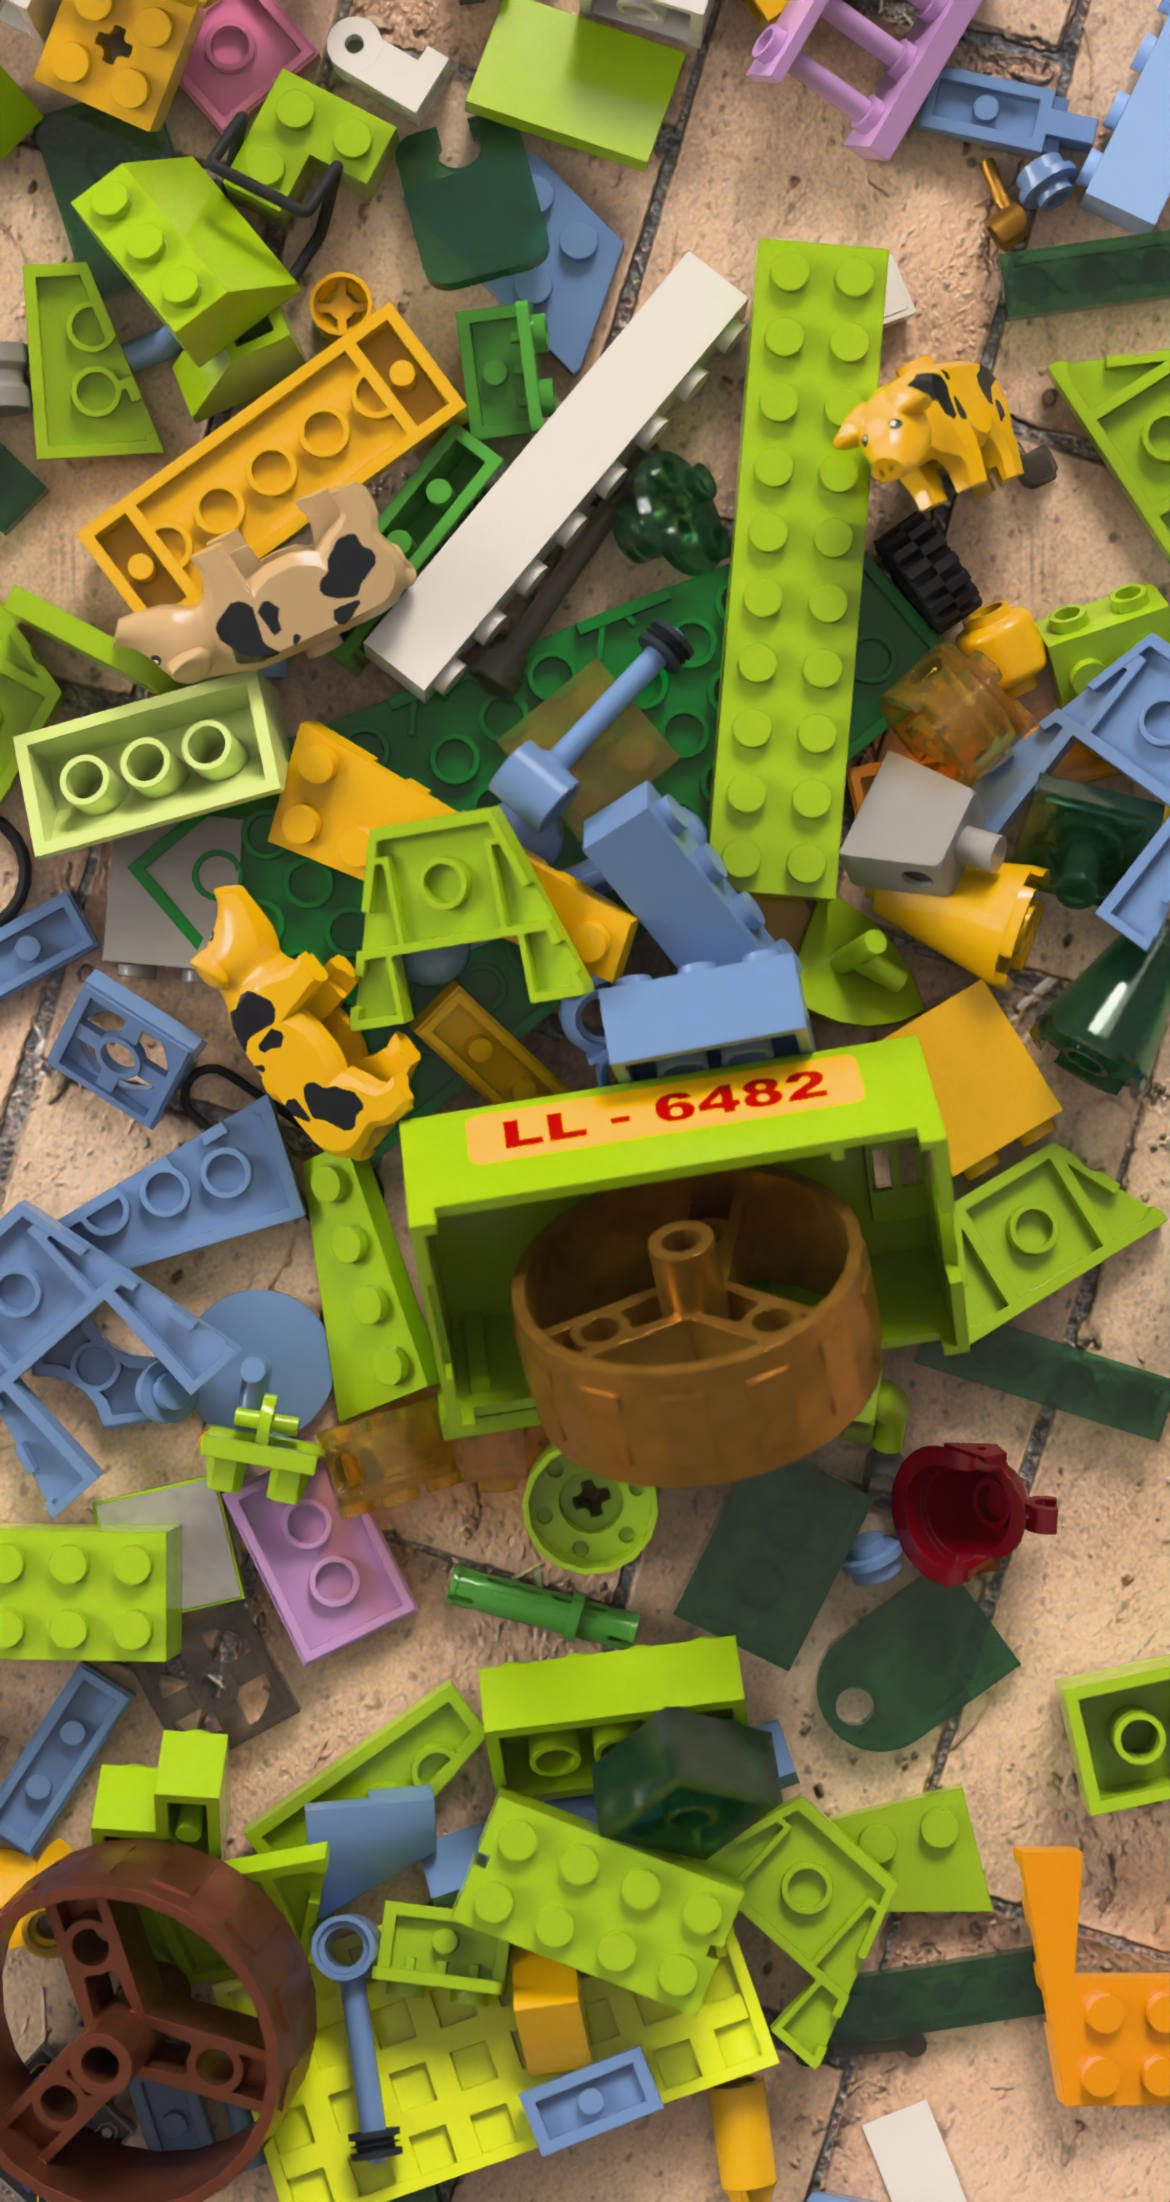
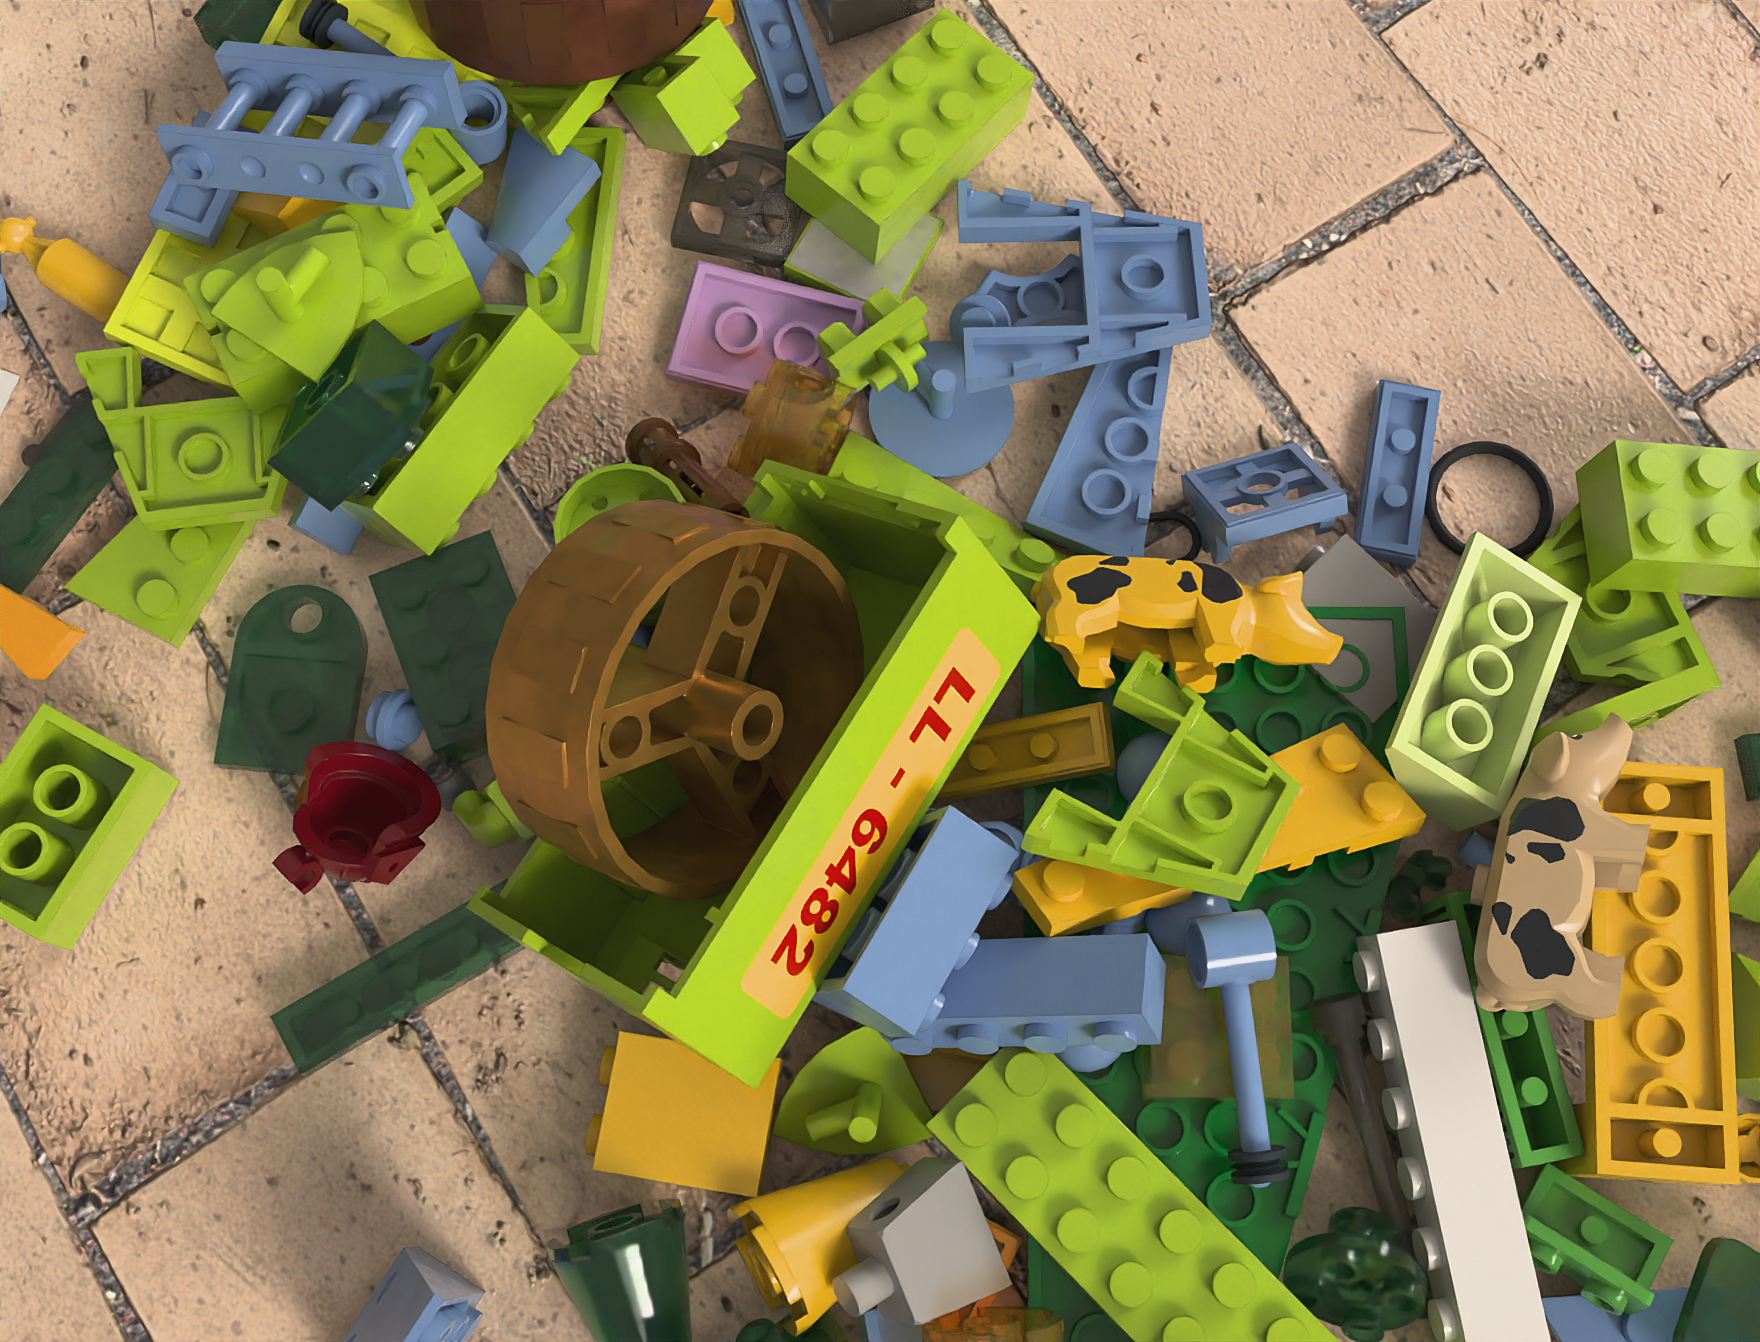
camera: 125 degrees right, 15 degrees down
bright green pin [446,1564,641,1650] -> none
lime wing [953,1141,1168,1345] -> none
none -> medium blue fence [155,41,468,210]
none -> lime shield [209,230,364,384]
none -> reddish brown pin [625,417,750,518]
none -> clear green arm [1387,849,1453,923]

